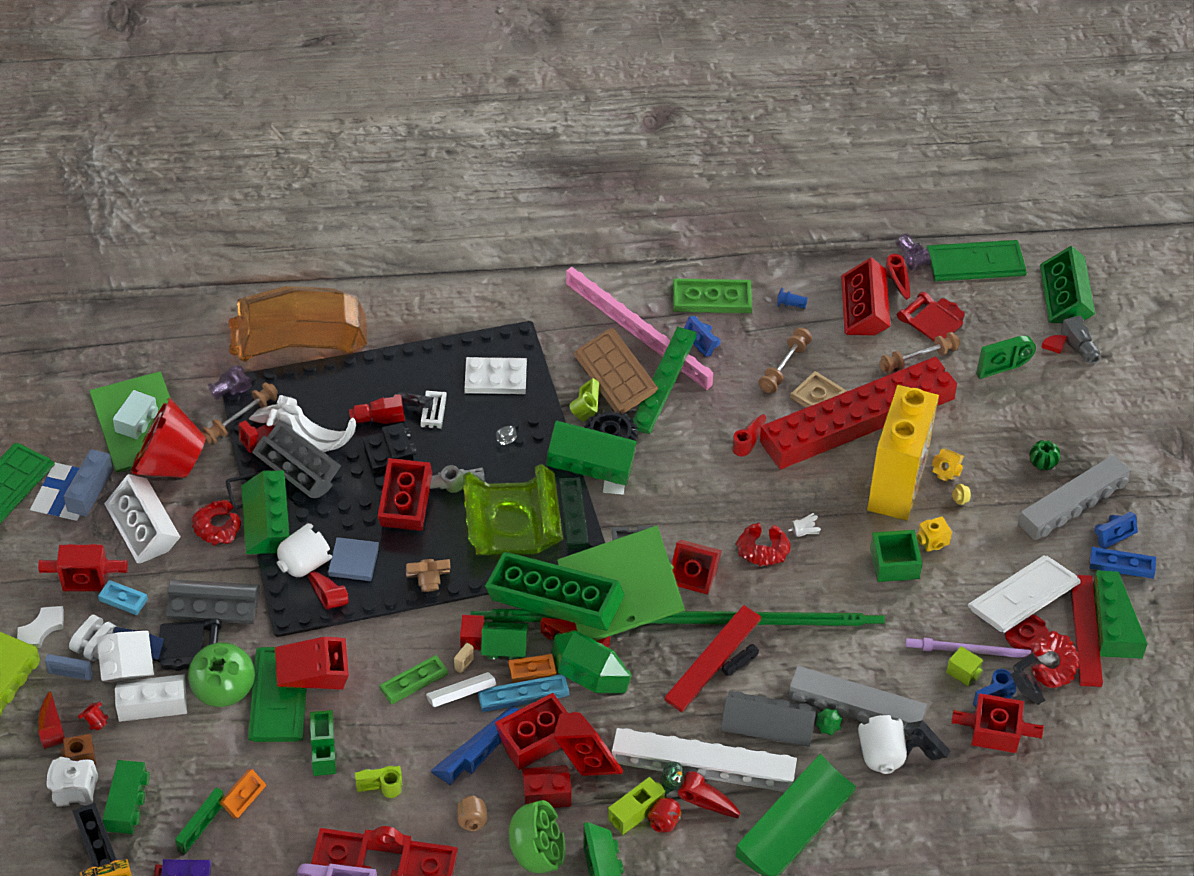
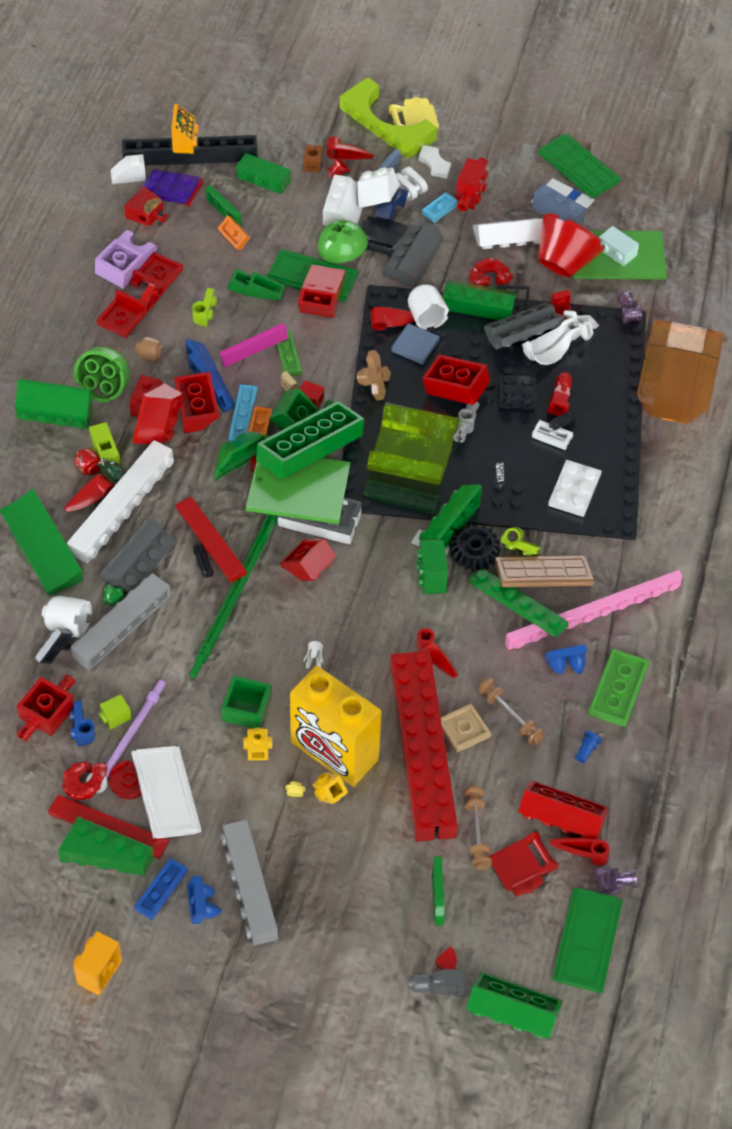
camera: 110 degrees right, 5 degrees up
white piece [47,757,98,807] -> none
medium nougat axle [202,383,278,445] -> none
white tile [426,672,496,707] -> none
red piece [735,522,791,566] -> none
black plate [1010,652,1045,705] -> none
green piece [1029,440,1060,471] -> none
none -> dark pink tile [219,323,288,368]
none -> green brick [416,540,448,594]

